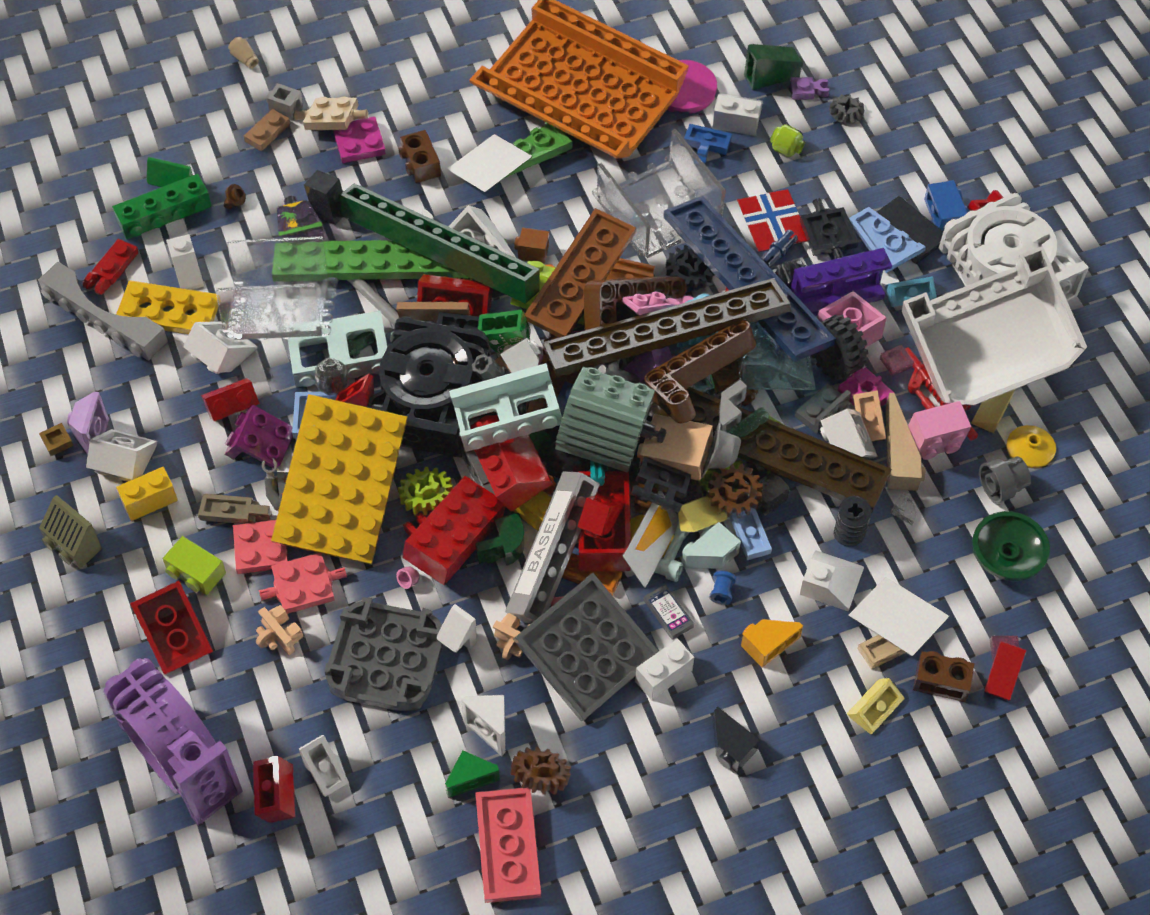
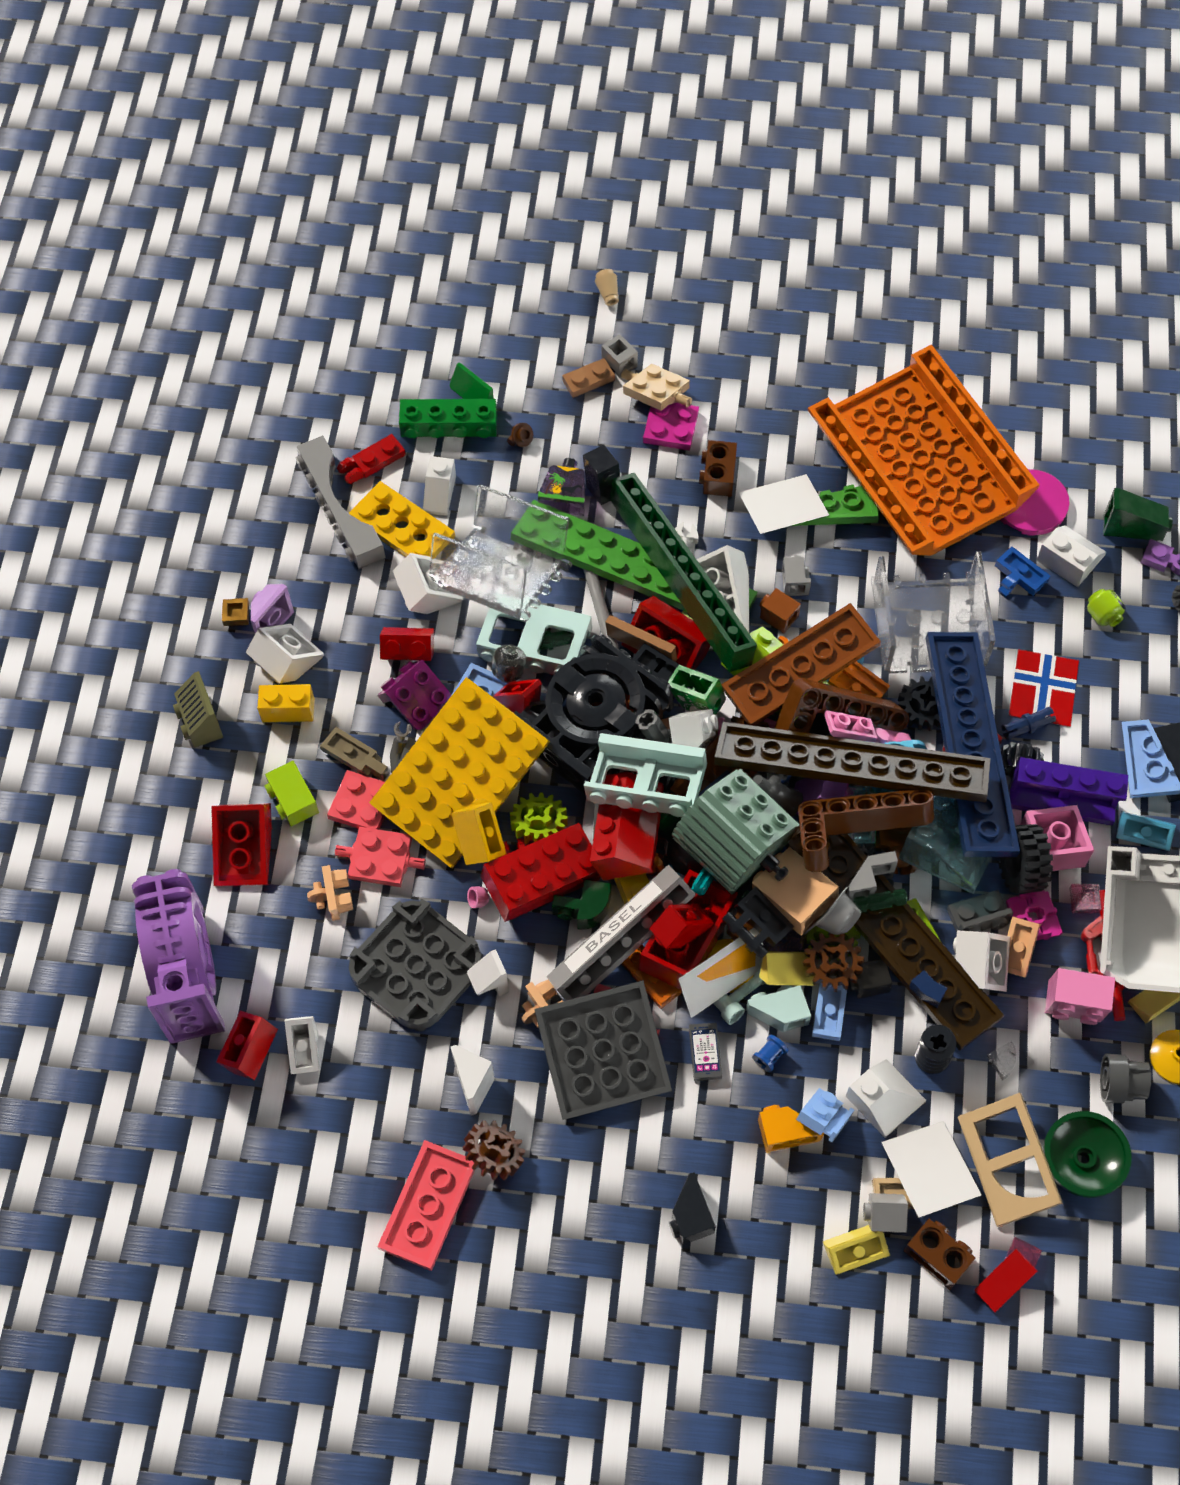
camera: 30 degrees right, 5 degrees up
green slope [445,750,500,798] -> none
white brick [635,638,694,700] -> none
black plate [800,198,858,259] -> none
tan slope [886,393,926,491] -> none
none -> yellow brick [451,802,506,865]
none -> light grey brick [782,555,811,596]
none -> light blue plate [796,1088,854,1142]
none -> light grey brick [863,1193,908,1232]
none -> dark blue piece [909,970,947,1008]
none -> tan window [958,1093,1063,1227]

